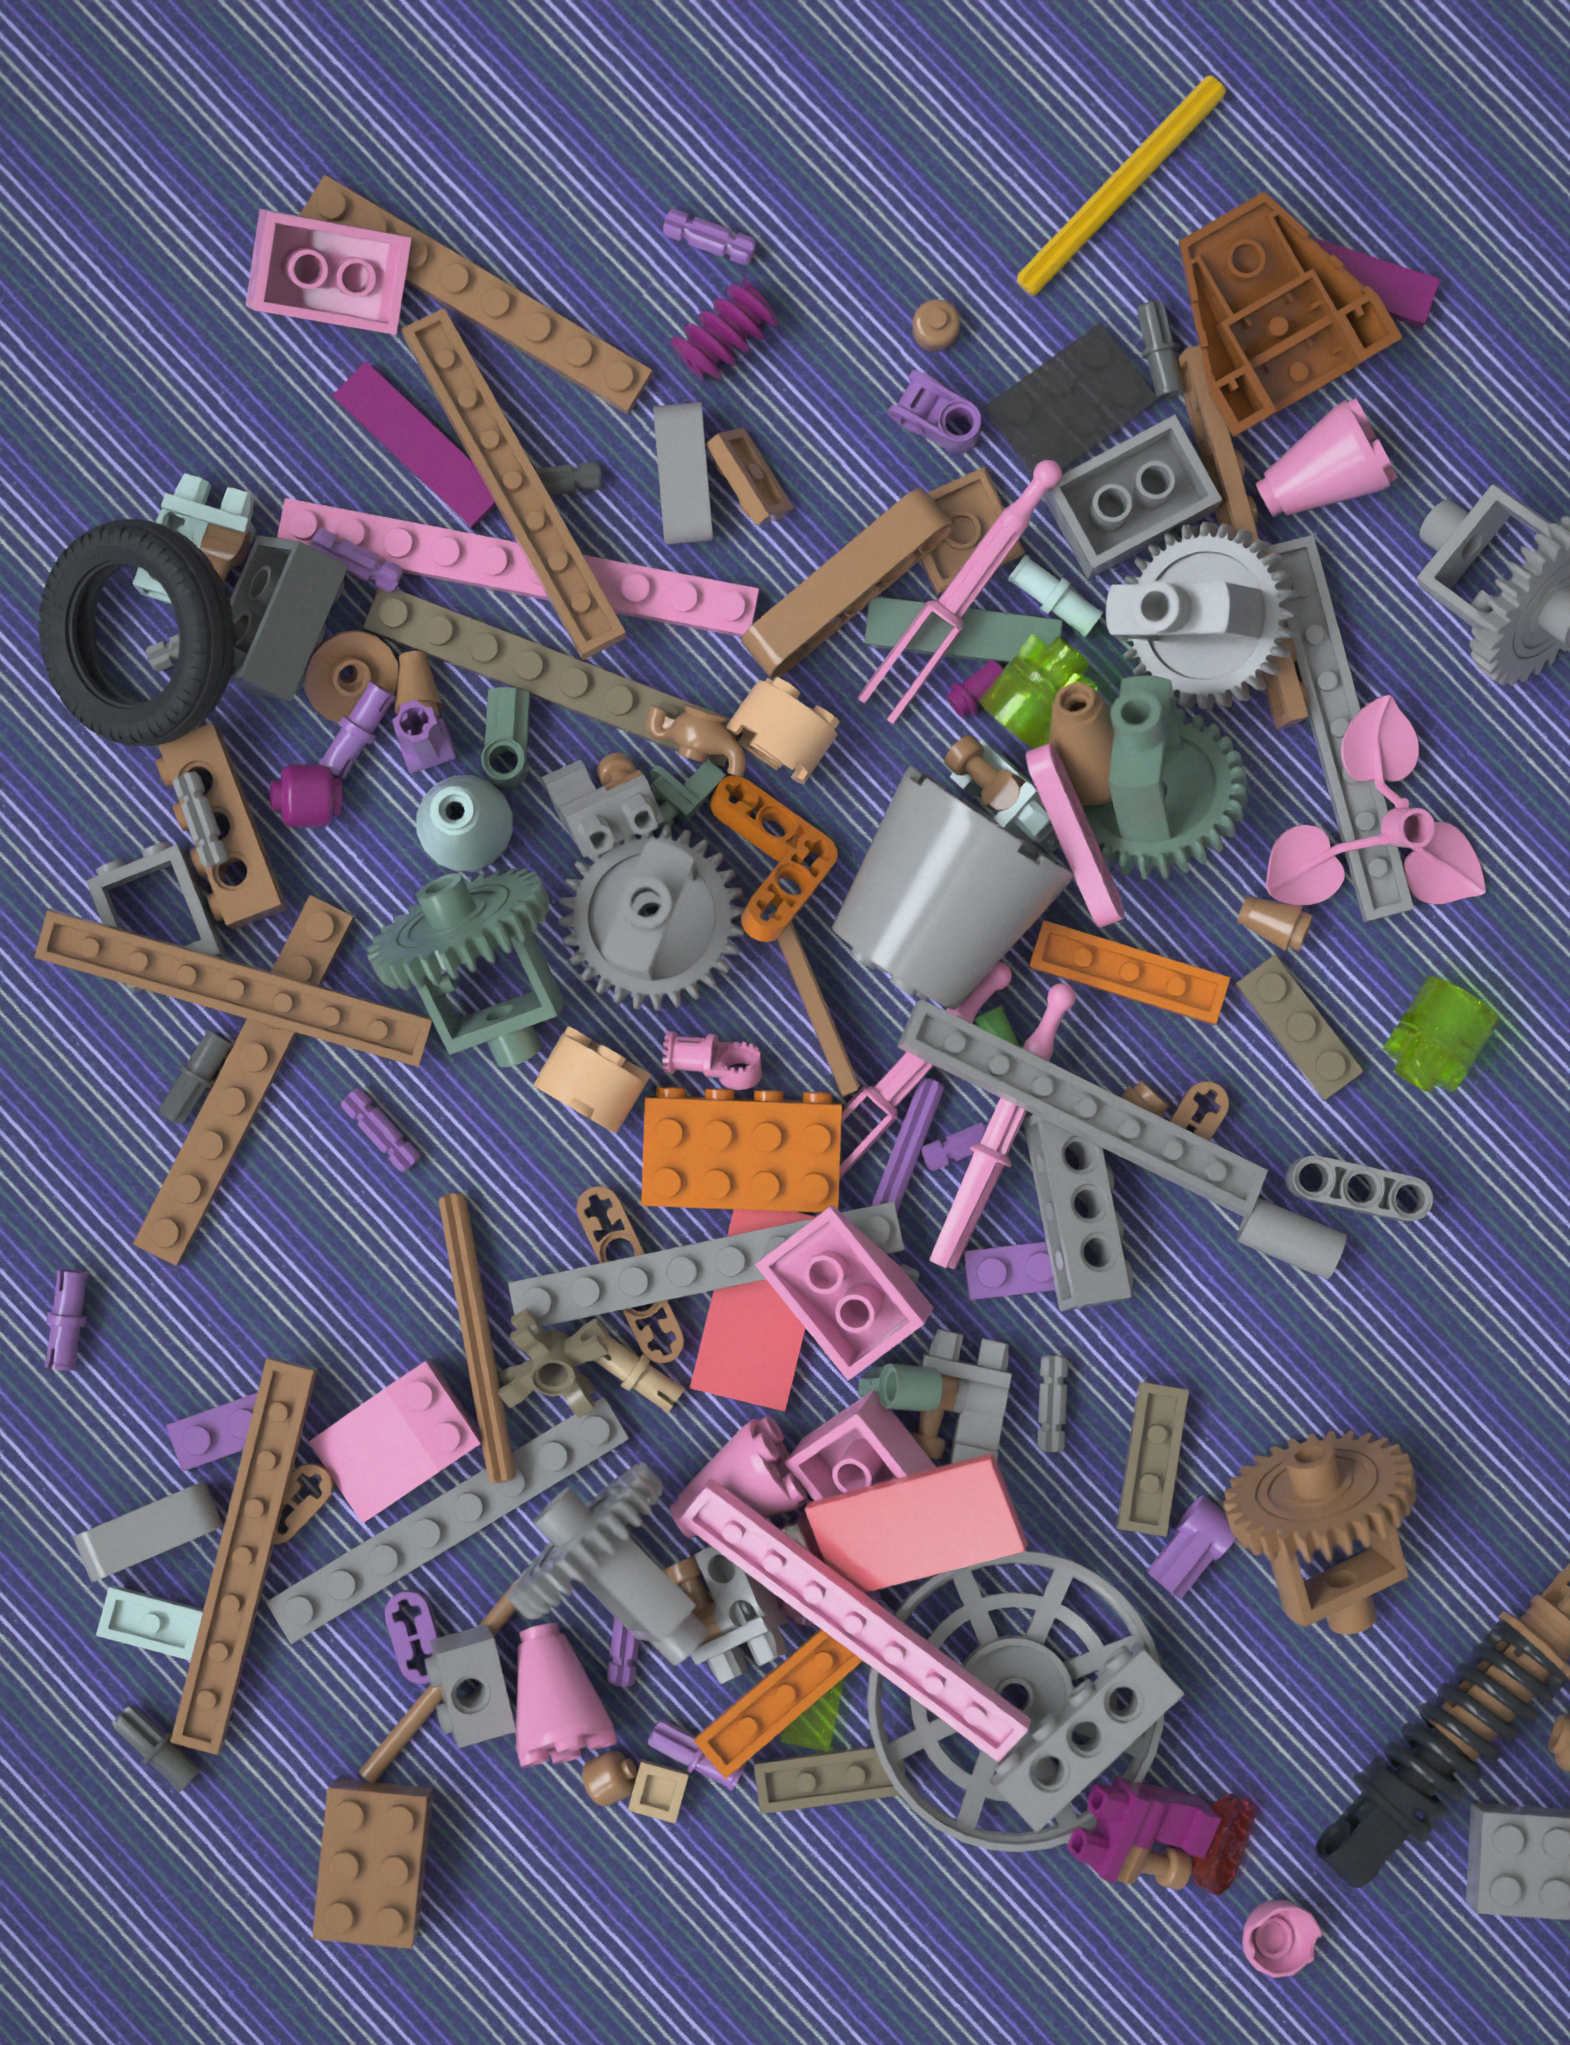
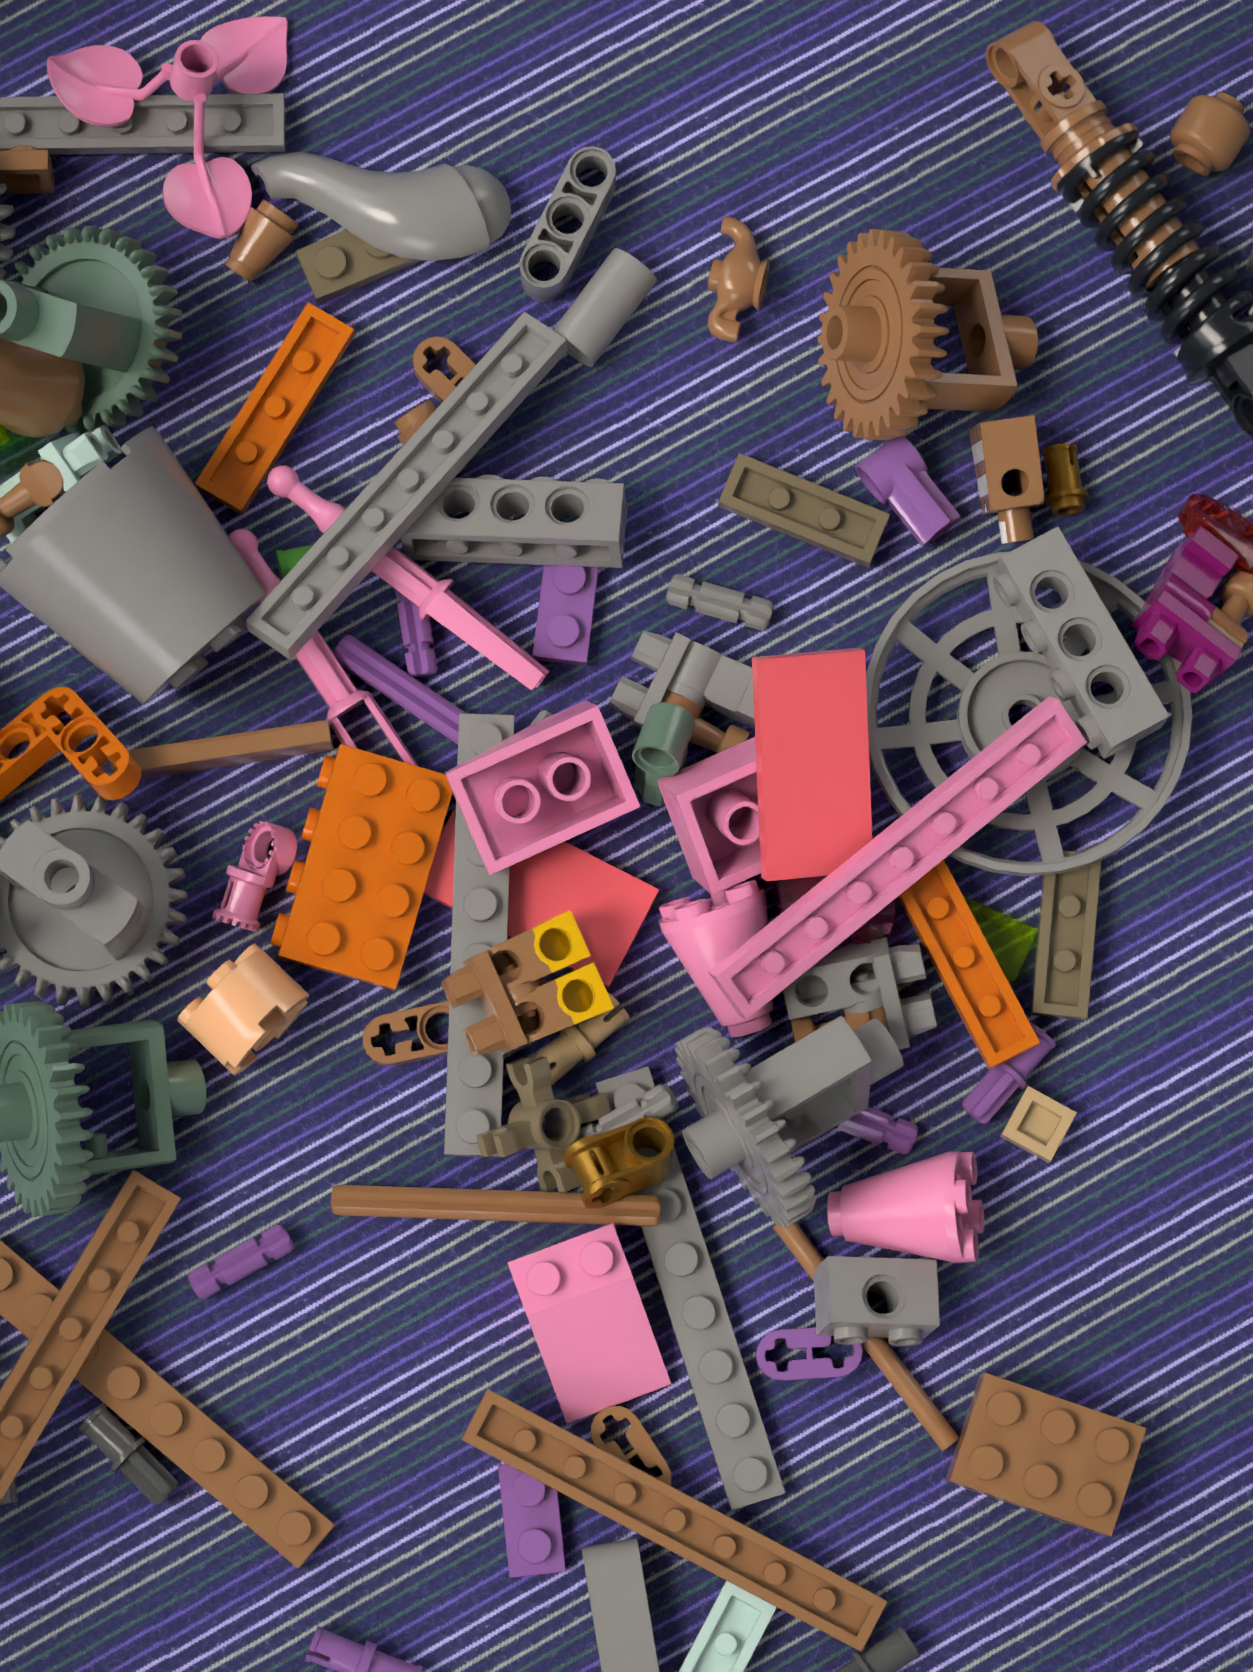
camera: 80 degrees left, 5 degrees down
medium nougat piece [582,1750,637,1807] -> none
bright pink beam [1026,743,1125,927] -> none
clear neon green gear [1382,975,1501,1093] -> none
none -> light grey animal [251,152,511,261]
none -> medium nougat hips [441,910,614,1056]
none -> pearl gold piece [562,1117,674,1209]
none -> light grey axle [575,1085,679,1142]
none -> medium nougat piece [707,215,770,343]
none -> medium nougat torso [969,415,1044,544]
none -> pearl gold pin [1042,443,1089,516]

